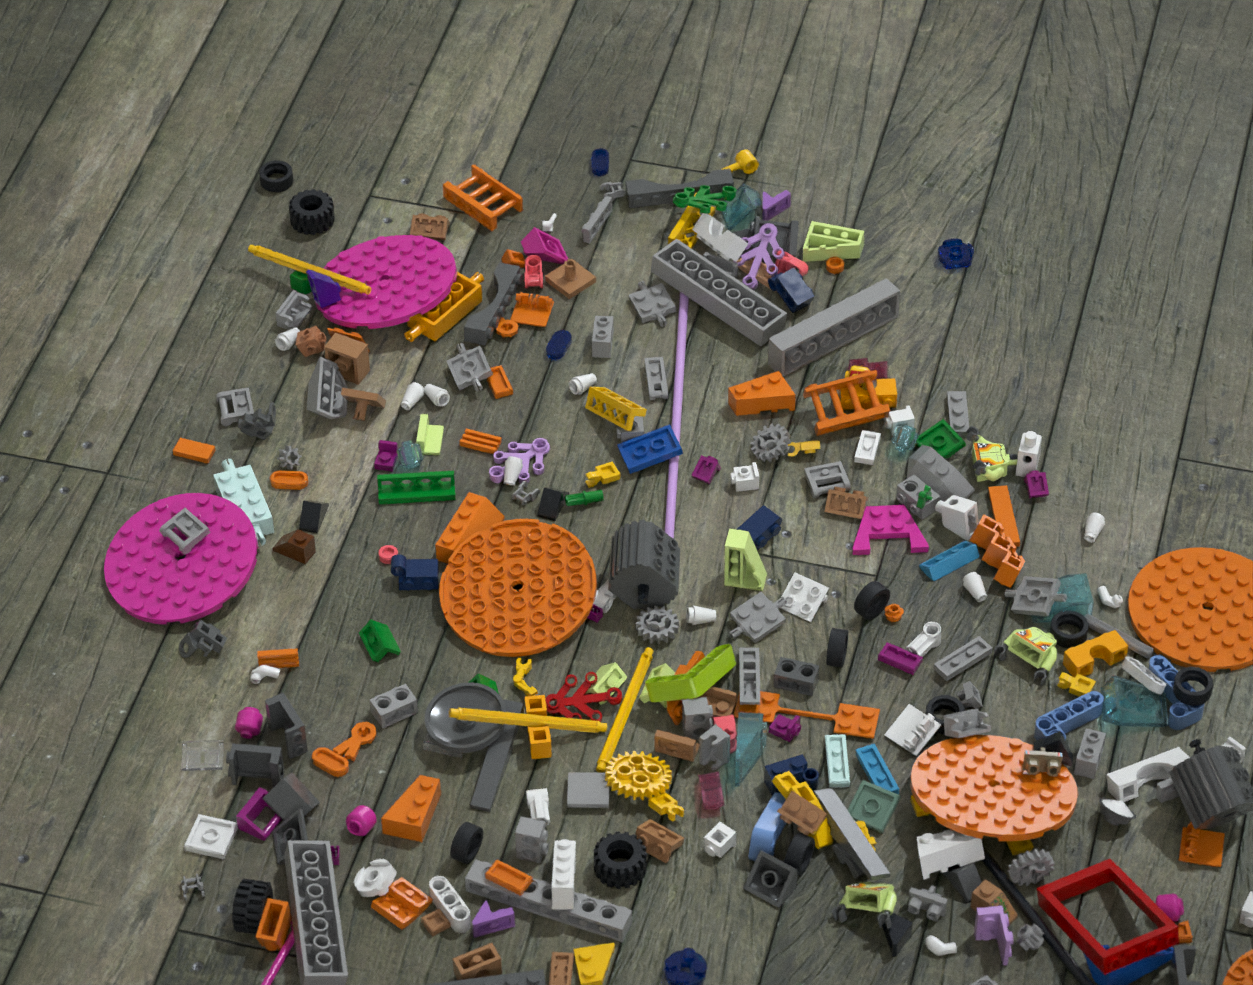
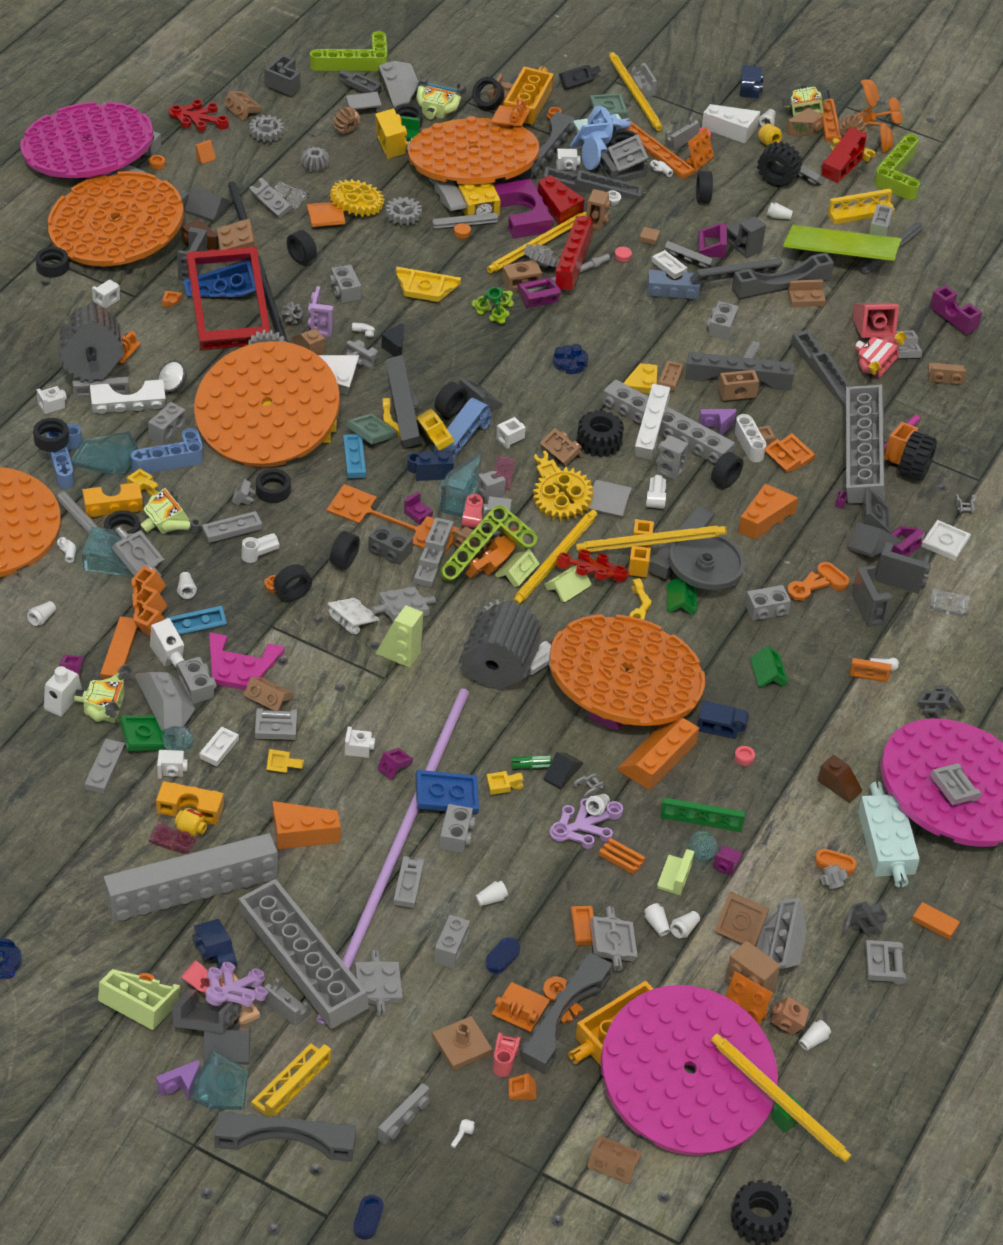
camera: 170 degrees left, 0 degrees up
dark pink head [235,707,263,739] -> none
light grey hinge [276,290,312,330] -> none
black slope [299,500,329,533] -> none
dark purple slope [306,270,341,309] -> none
dark pink head [346,805,377,836] -> none
white plate [354,859,396,897] -> none
orange fence [443,164,523,231] -> none
orange tile [485,860,533,896] -> none
dark pink slope [521,227,568,264] -> none
yellow fence [585,386,647,431] -> none
light grey piece [600,182,626,200] -> none
medium nougat bracket [655,730,699,762] -> none
green plant [673,185,737,214] -> none
white cone [686,605,716,625] -> none
white arch [692,213,748,262] -> none
yellow piece [720,150,759,174] -> none
dark blue hinge [736,505,782,551] -> none
light grey gear [750,423,792,462] -> none
medium nougat bracket [777,791,828,836] -> none
orange fence [803,370,890,436] -> none
light aqua tile [825,734,850,788] -> none
yellowish green torso [832,882,897,929] -> none
magenta plate [878,642,923,675] -> none
white hinge [885,704,941,757] -> none
green piece [916,485,933,509] -> none
light grey hinge [943,709,991,738] -> none
dark tan hips [1022,747,1063,777] -> none
black slope [1032,731,1073,767] -> none
white beam [1121,657,1167,694] -> none
dark pink head [1155,894,1184,921] -> none

